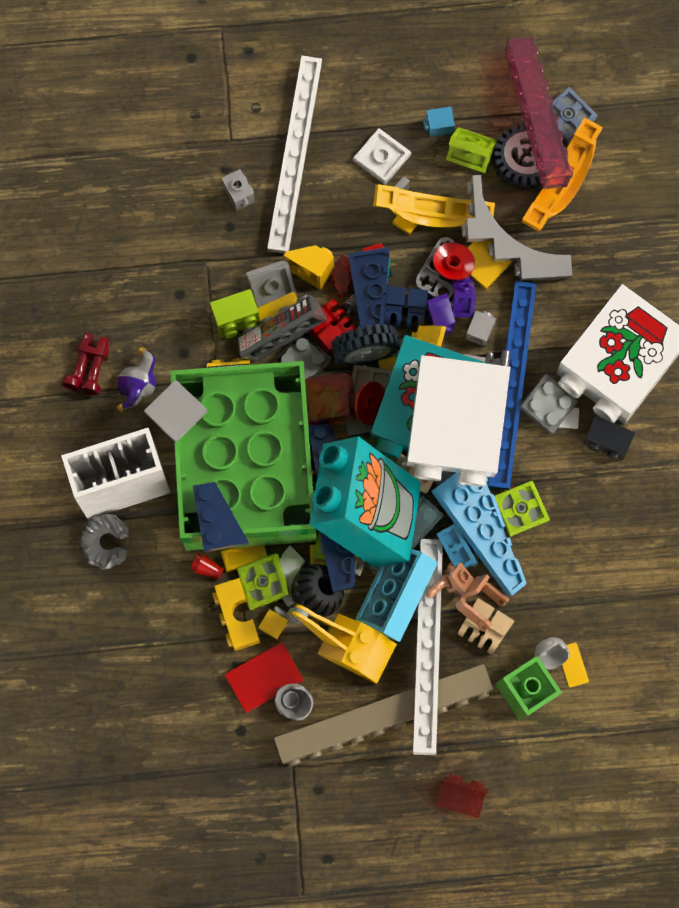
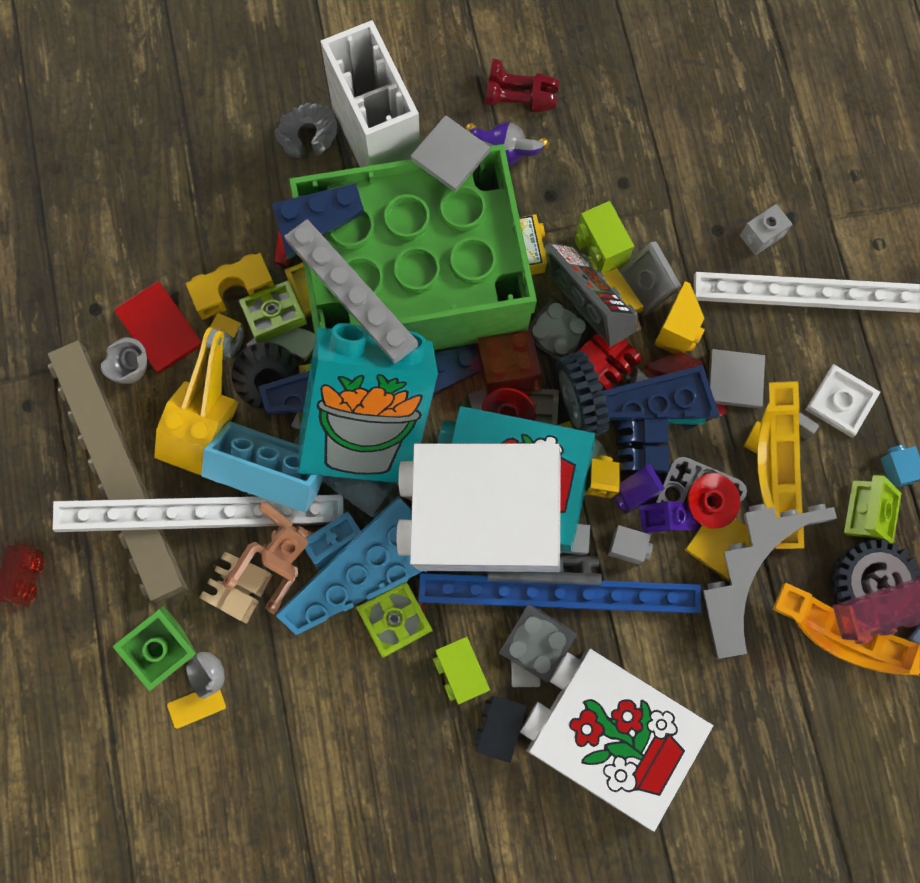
camera: 80 degrees right, 0 degrees up
none -> light grey plate [284,219,418,364]
none -> lime brick [433,637,490,705]
none -> light grey tile [708,349,765,409]

